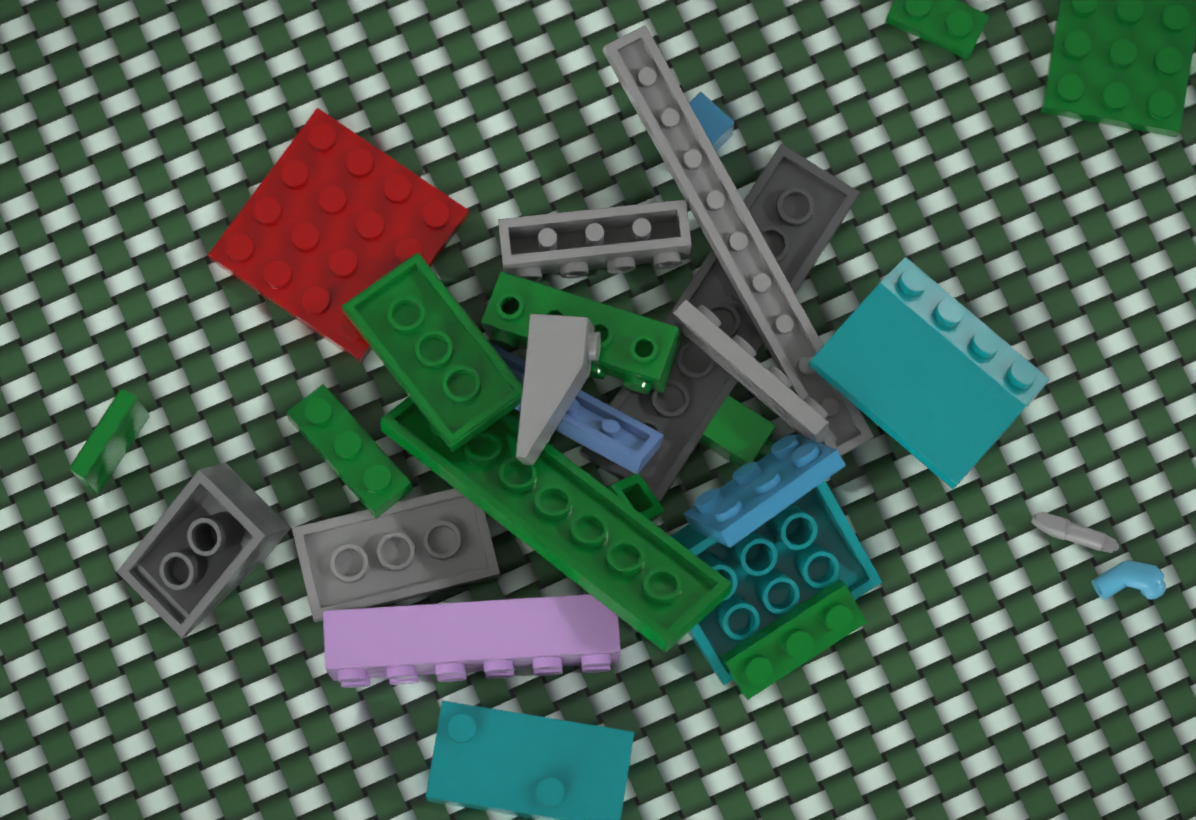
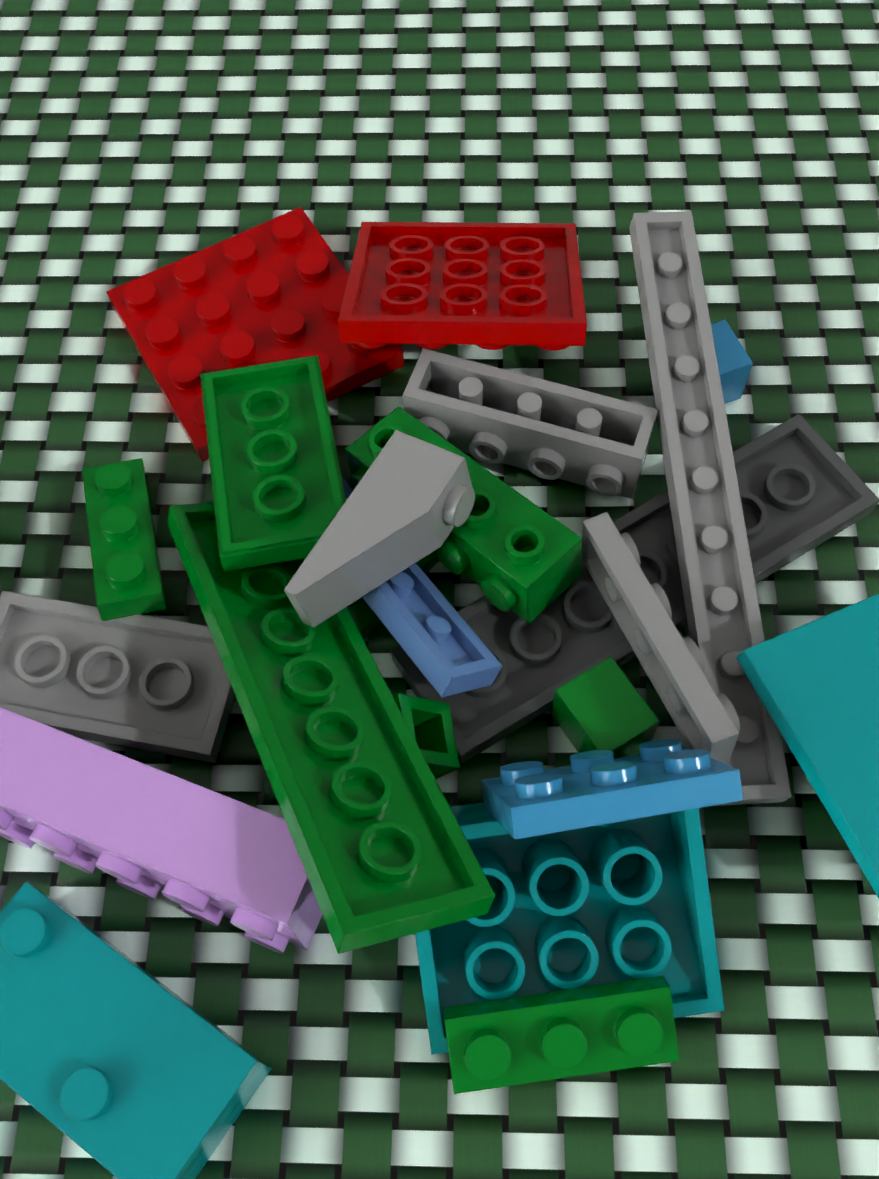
camera: 30 degrees right, 15 degrees down
none -> red plate [338,222,587,351]

